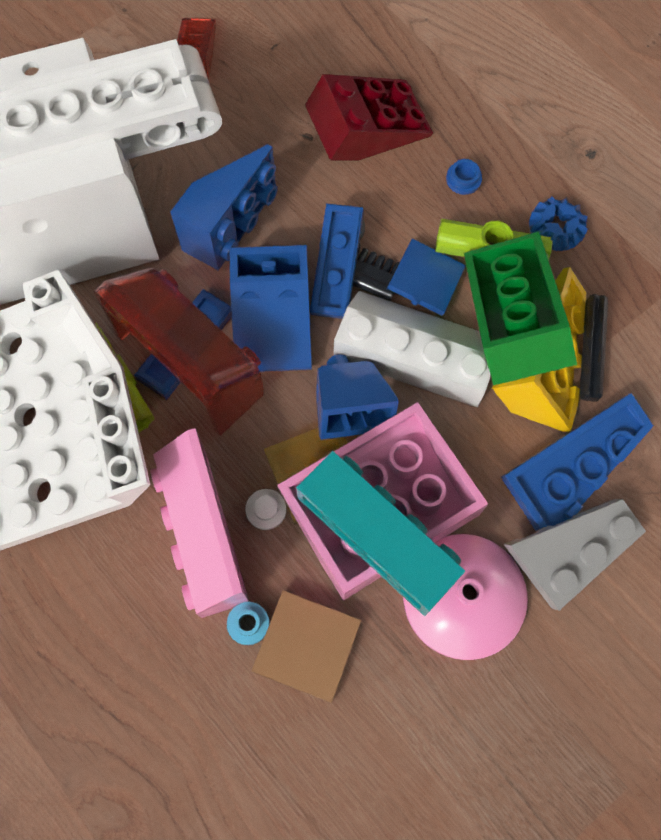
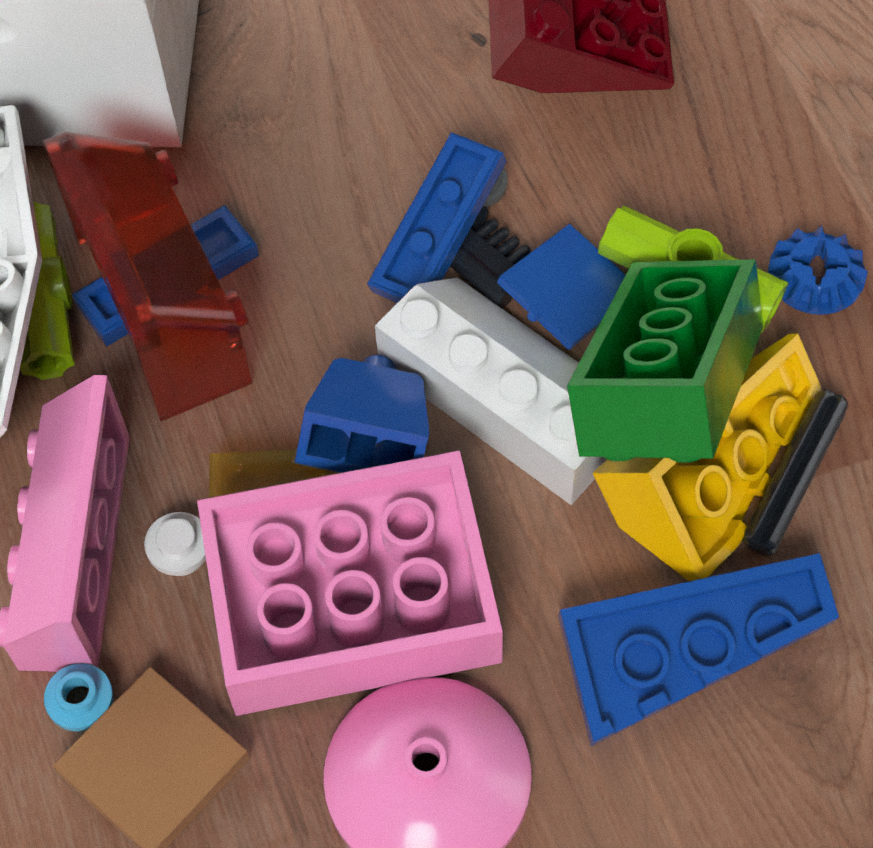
camera: 25 degrees right, 10 degrees down
blue slope [170,144,278,271] -> none
blue slope [229,245,312,373] -> none
teal brick [296,451,465,617] -> none
blue plate [446,159,482,195] -> none
light grey wing [504,499,646,611] -> none

